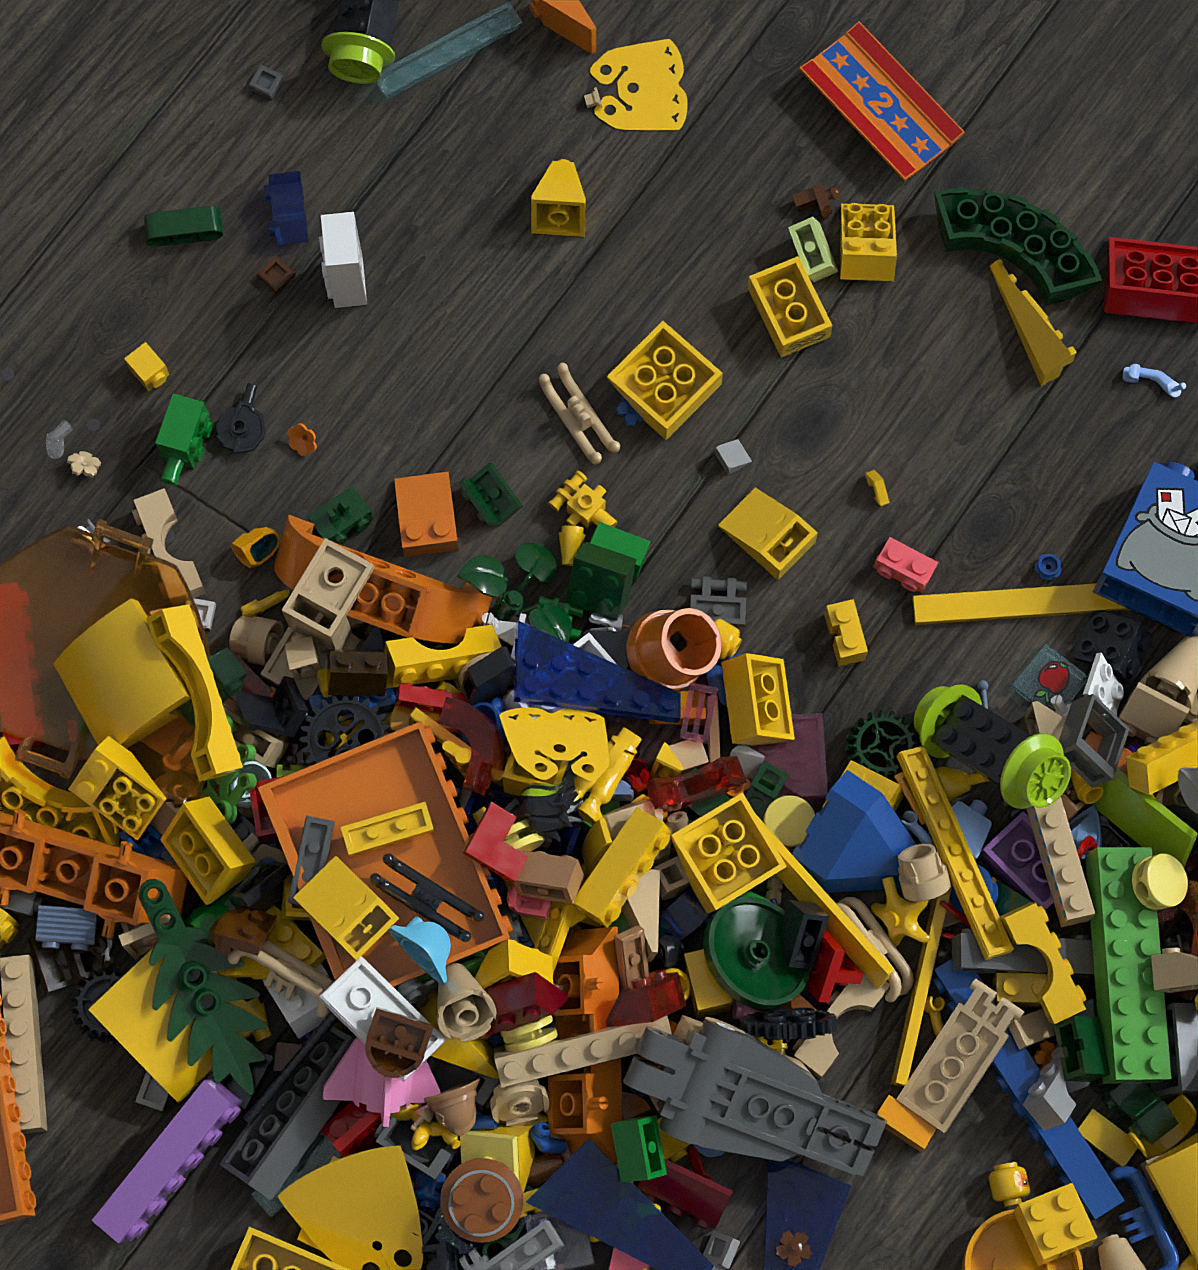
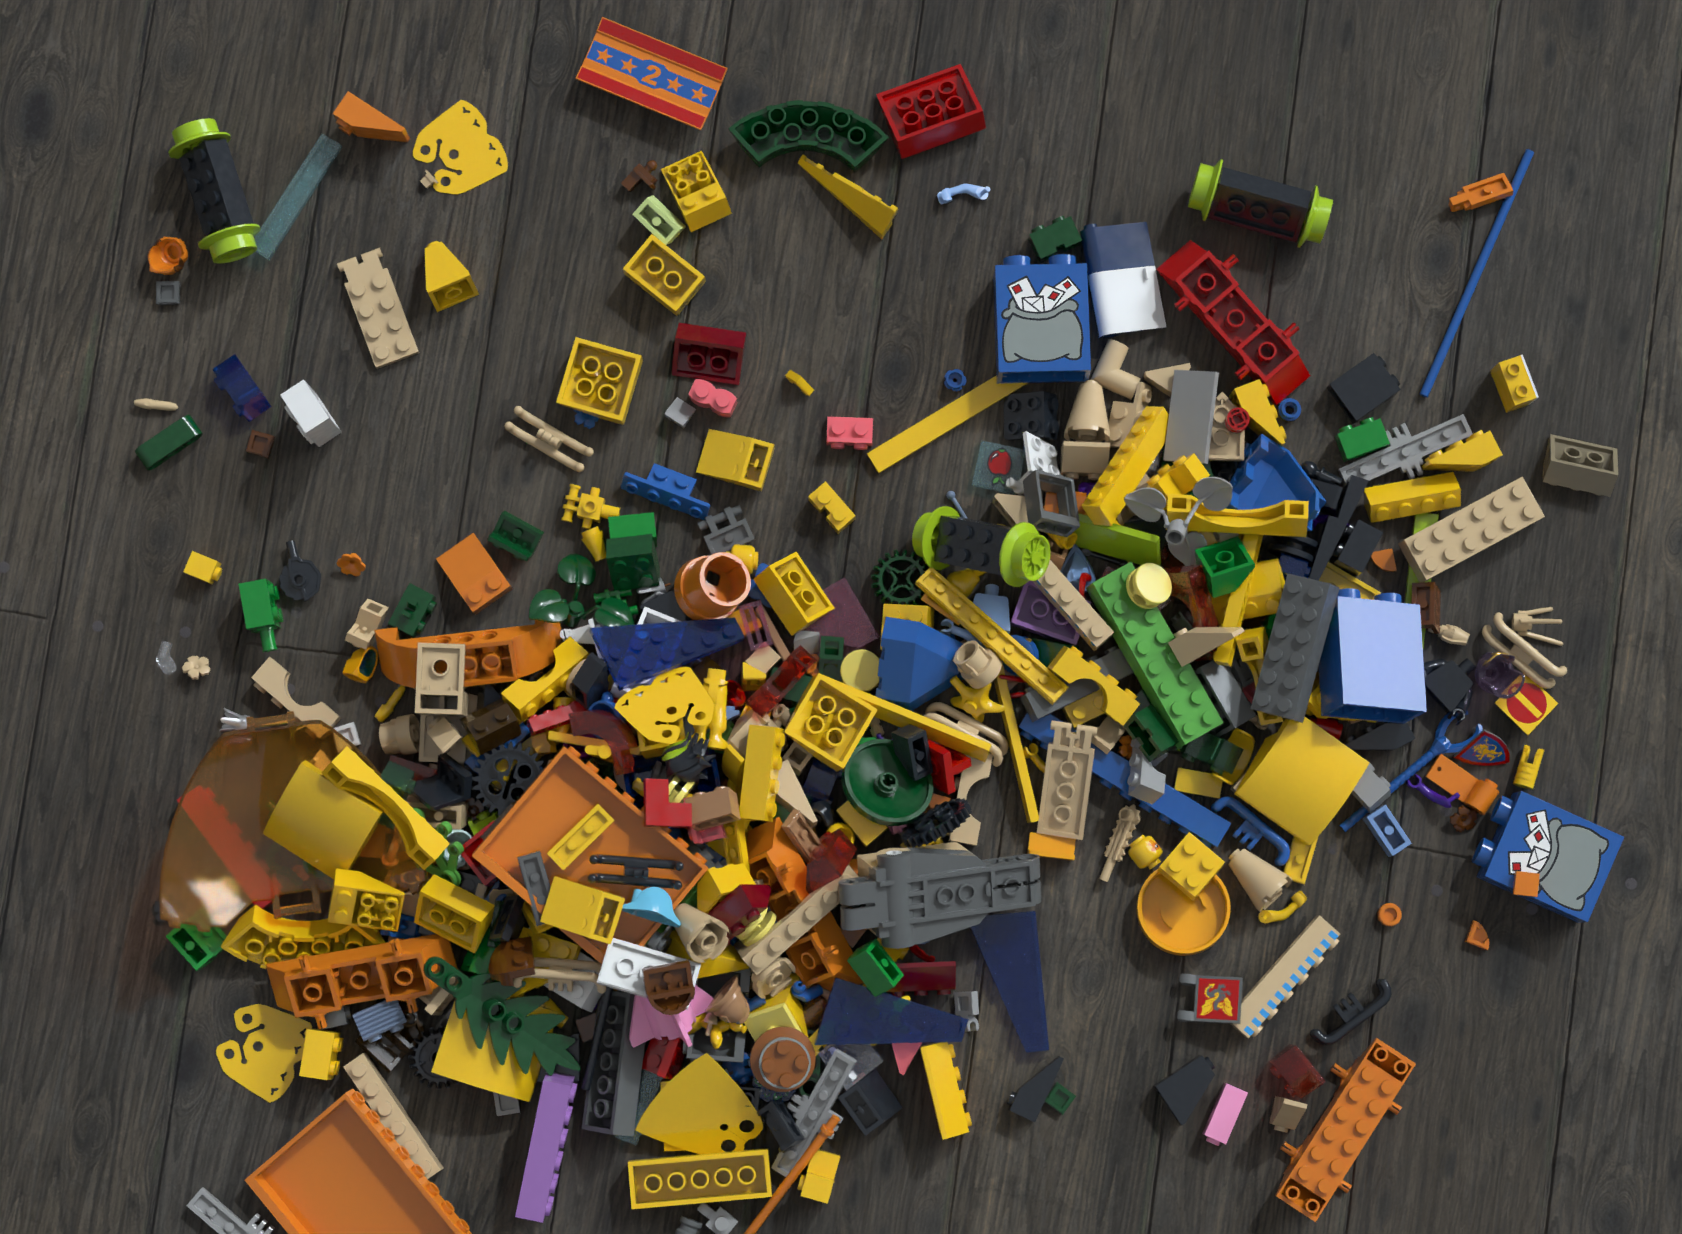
camera: 30 degrees left, 10 degrees up
reddish brown plant [776,1230,812,1267] -> none
none -> tan piece [134,398,178,411]
none -> orange hair [148,237,188,275]
none -> tan hinge [337,248,419,369]
none -> tan brick [345,599,389,649]
none -> blue bracket [621,463,710,520]
none -> dark red slope [672,323,746,385]
none -> coral brick [689,379,737,417]
none -> tan piece [1099,804,1141,882]

